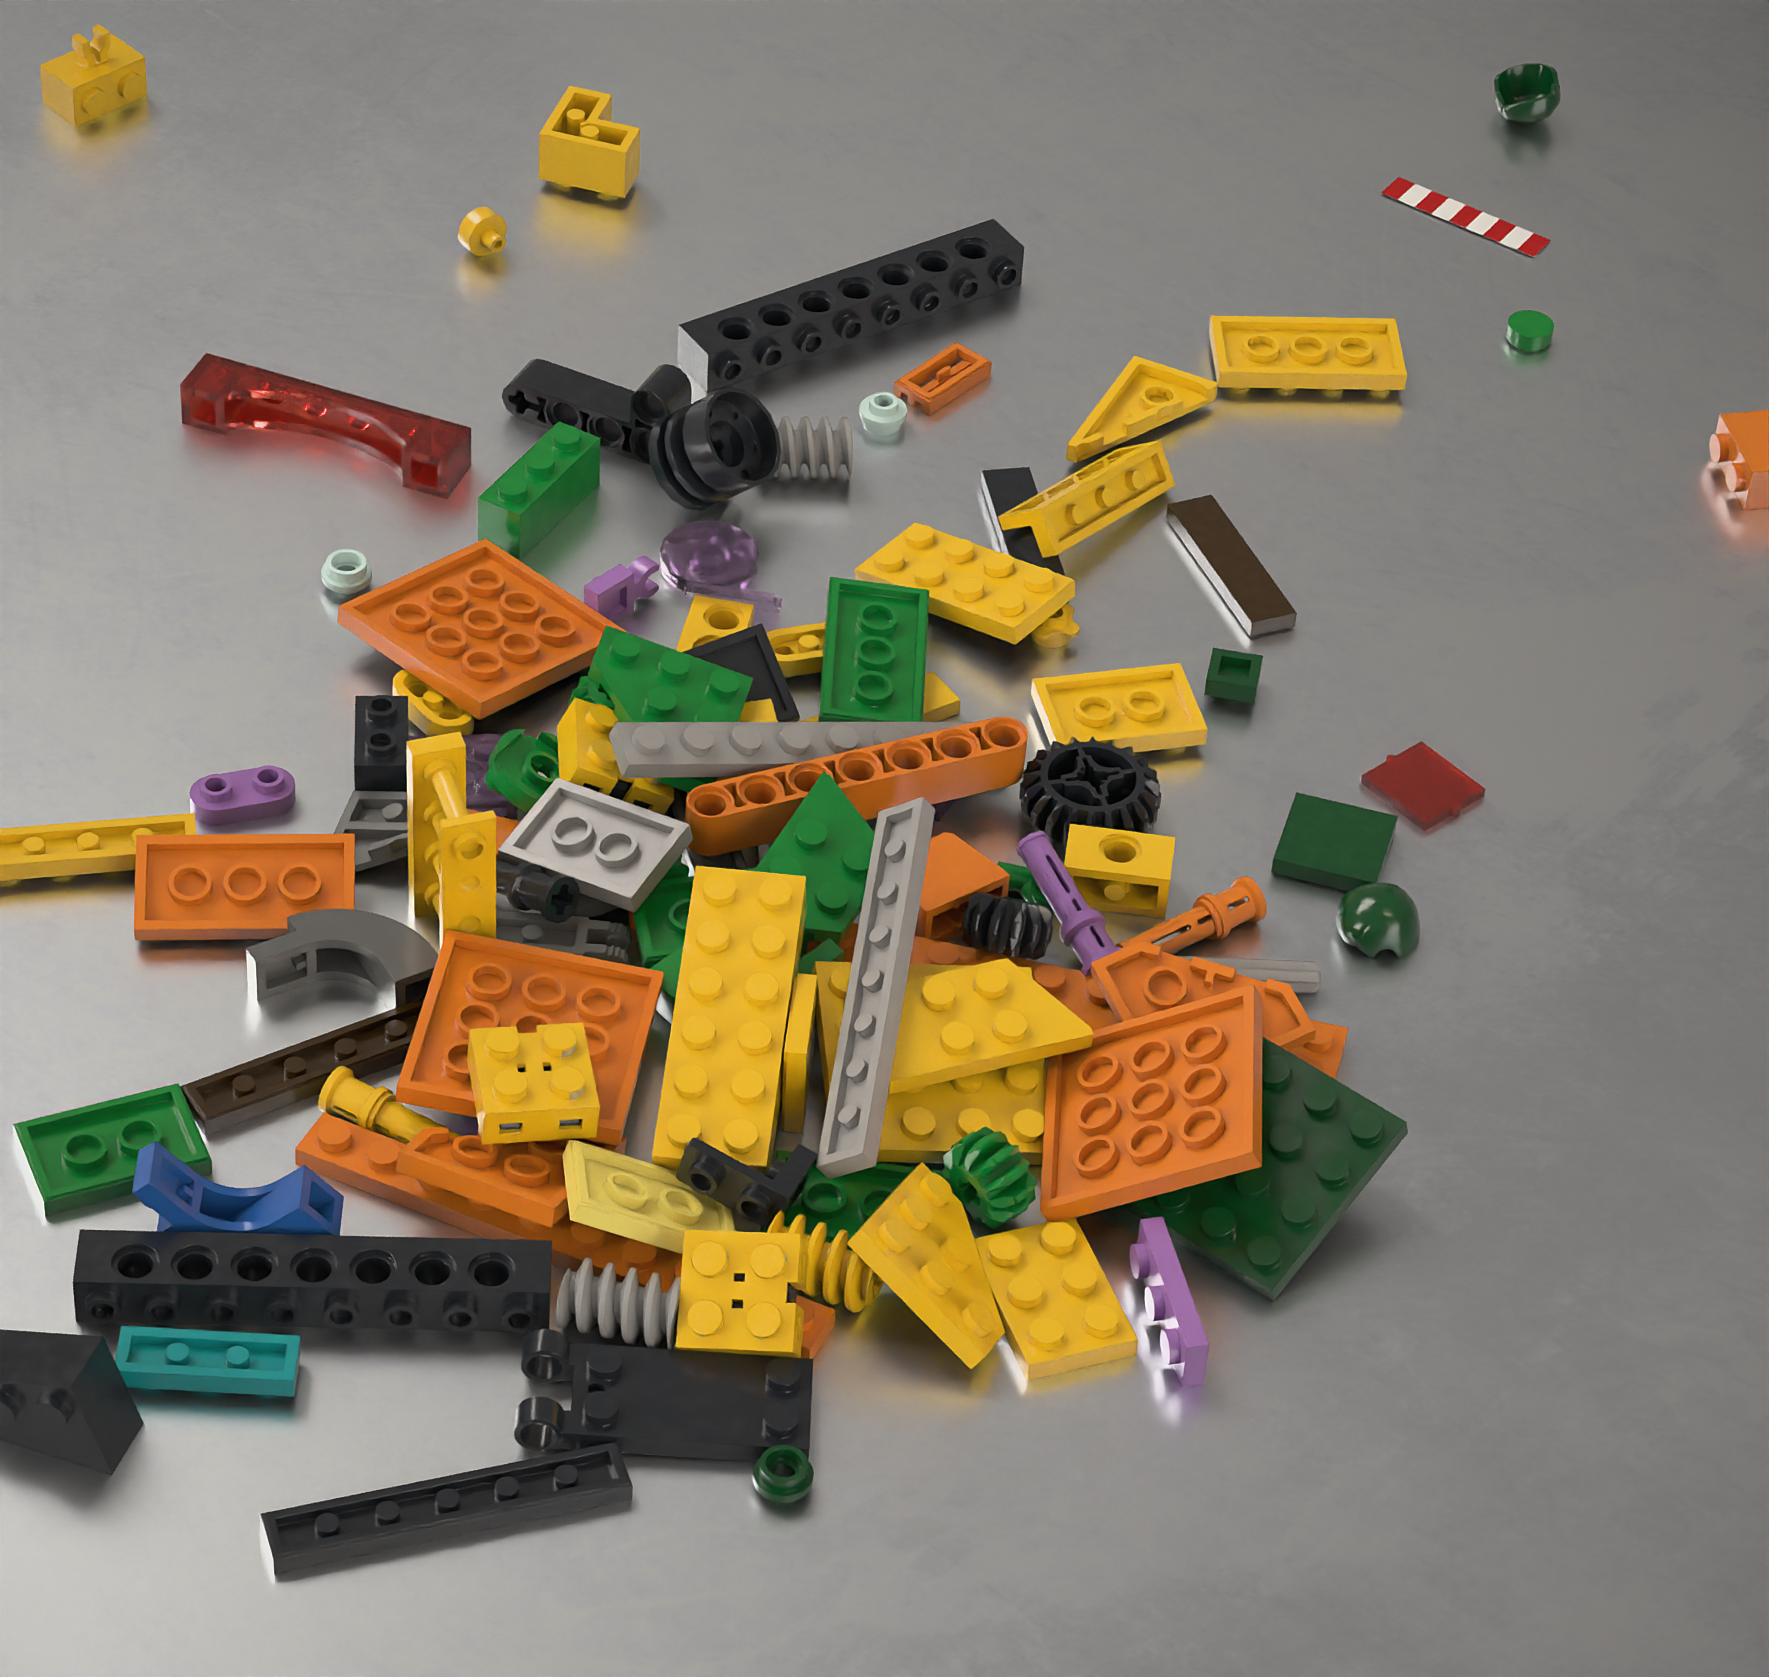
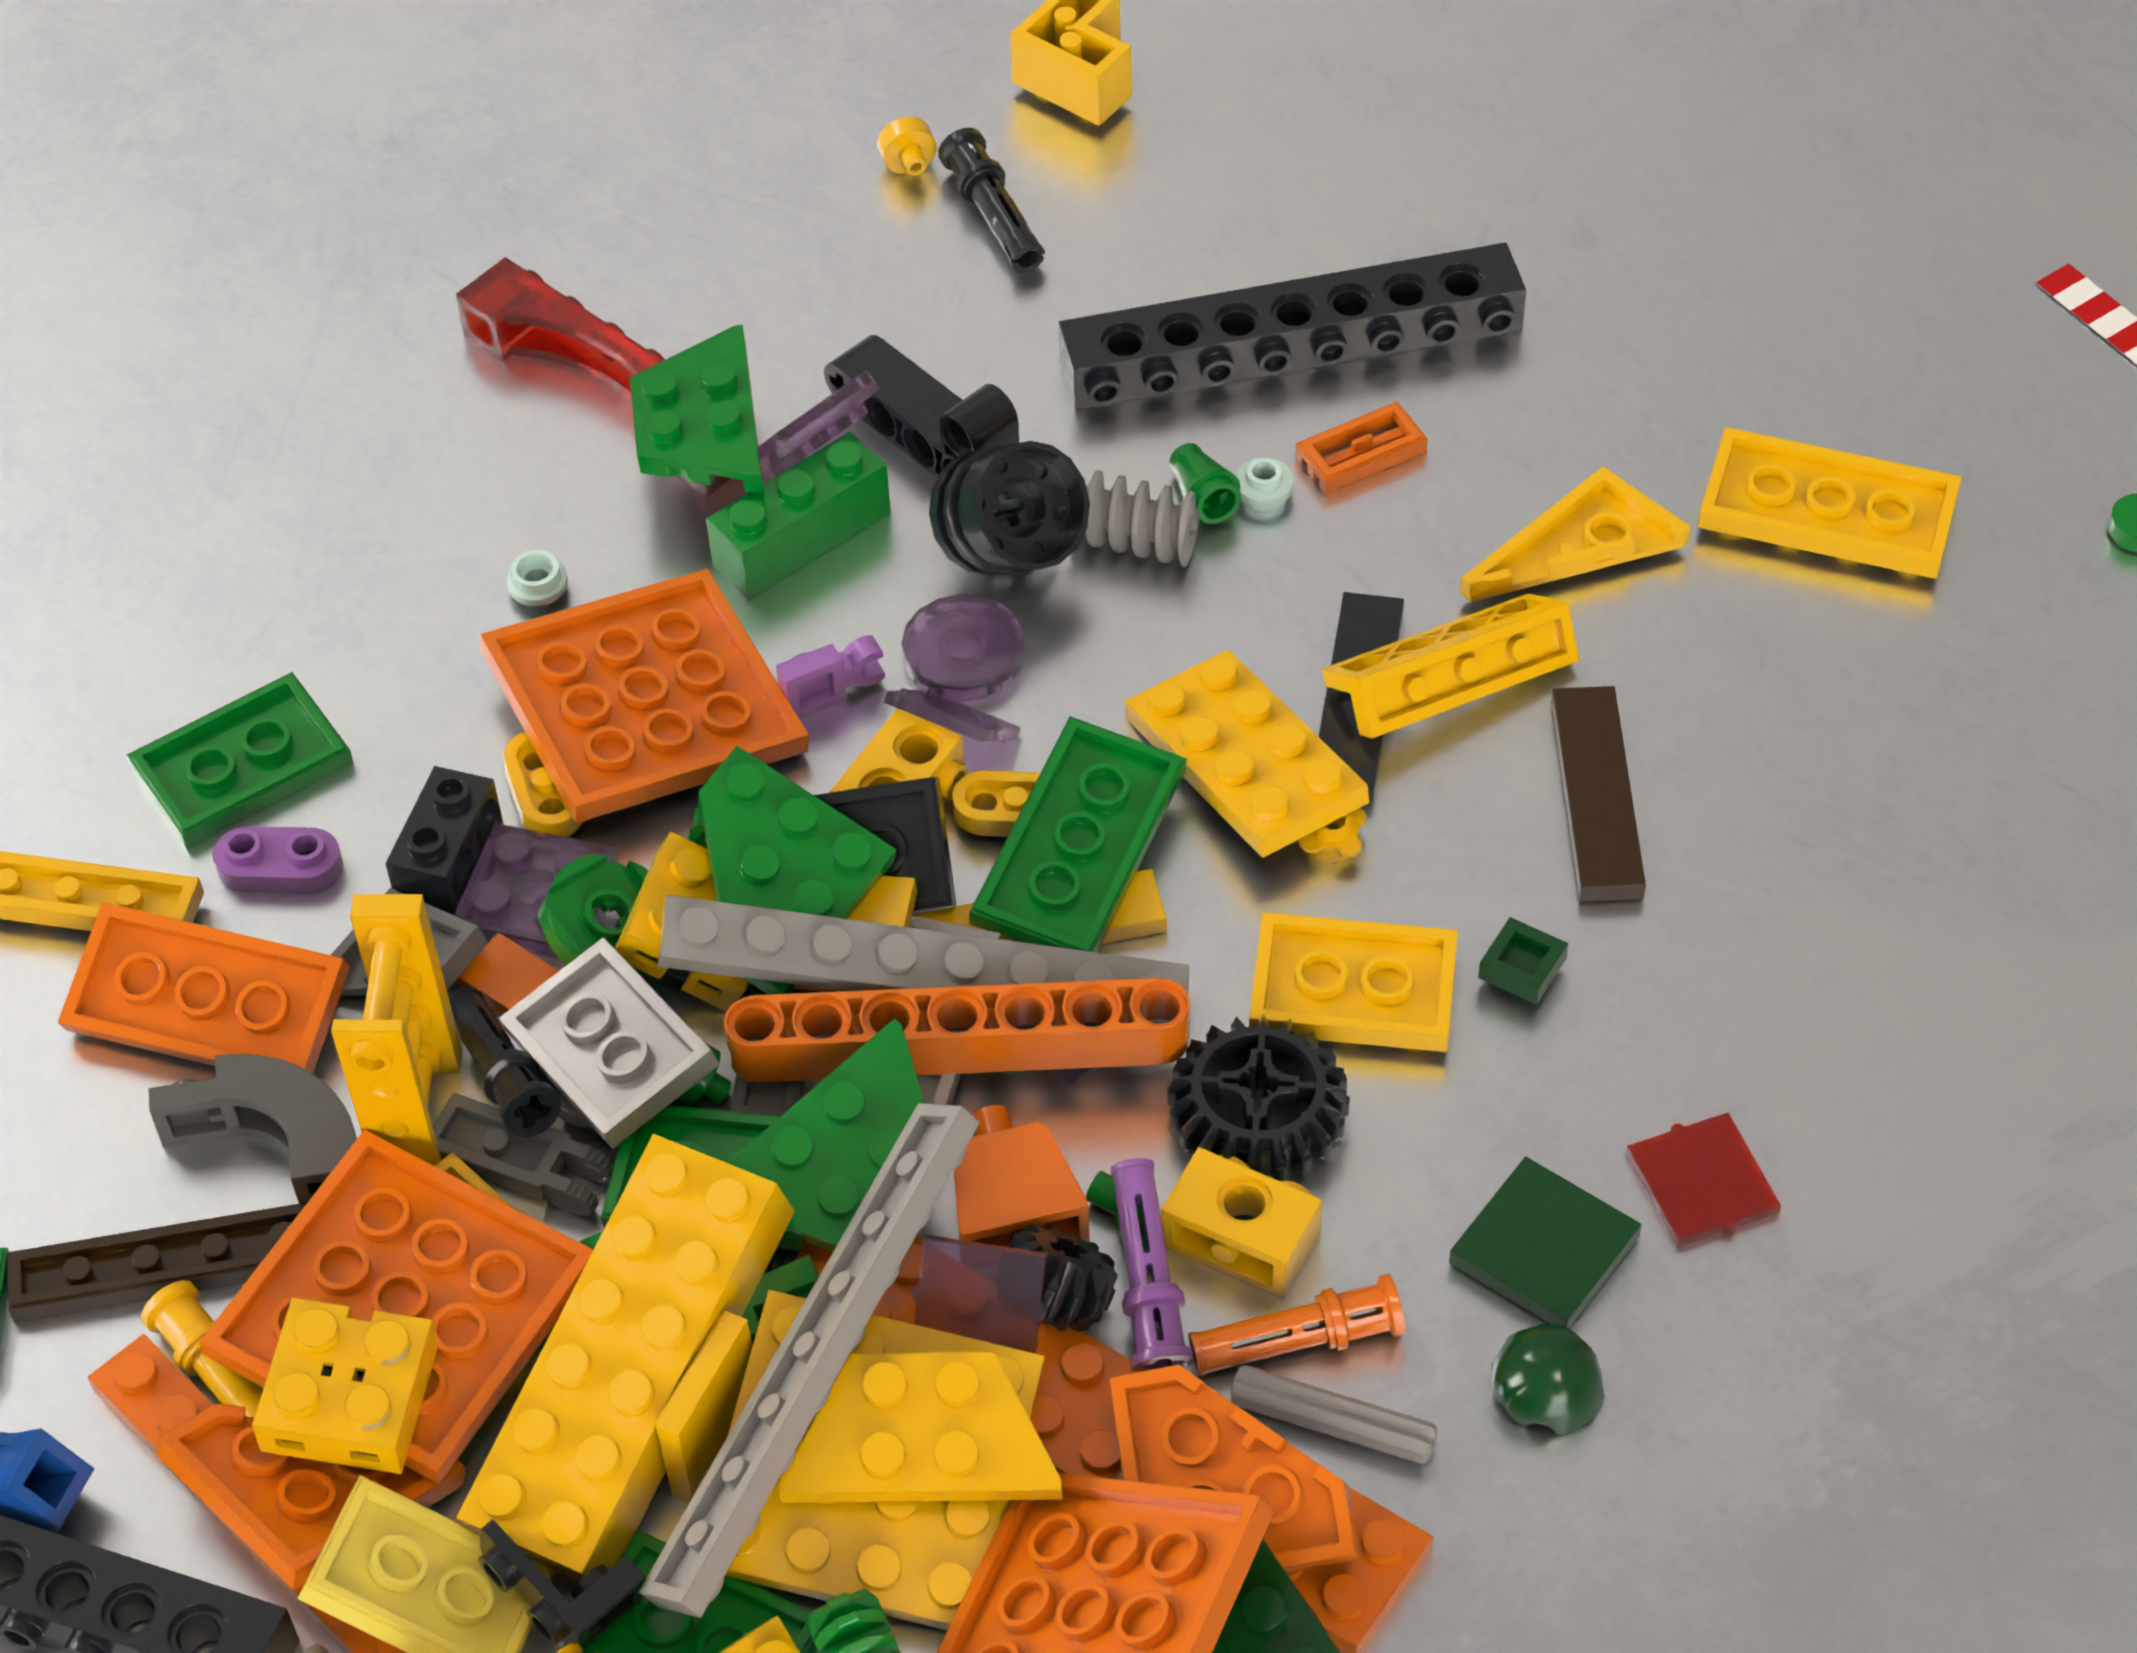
camera: 25 degrees right, 10 degrees up
none -> green tile [126,672,354,849]
none -> green wing [630,325,764,493]
none -> clear purple plate [759,370,880,476]
none -> piece [911,1235,1048,1354]
none -> black pin [938,128,1045,273]
none -> green cone [1169,443,1241,524]

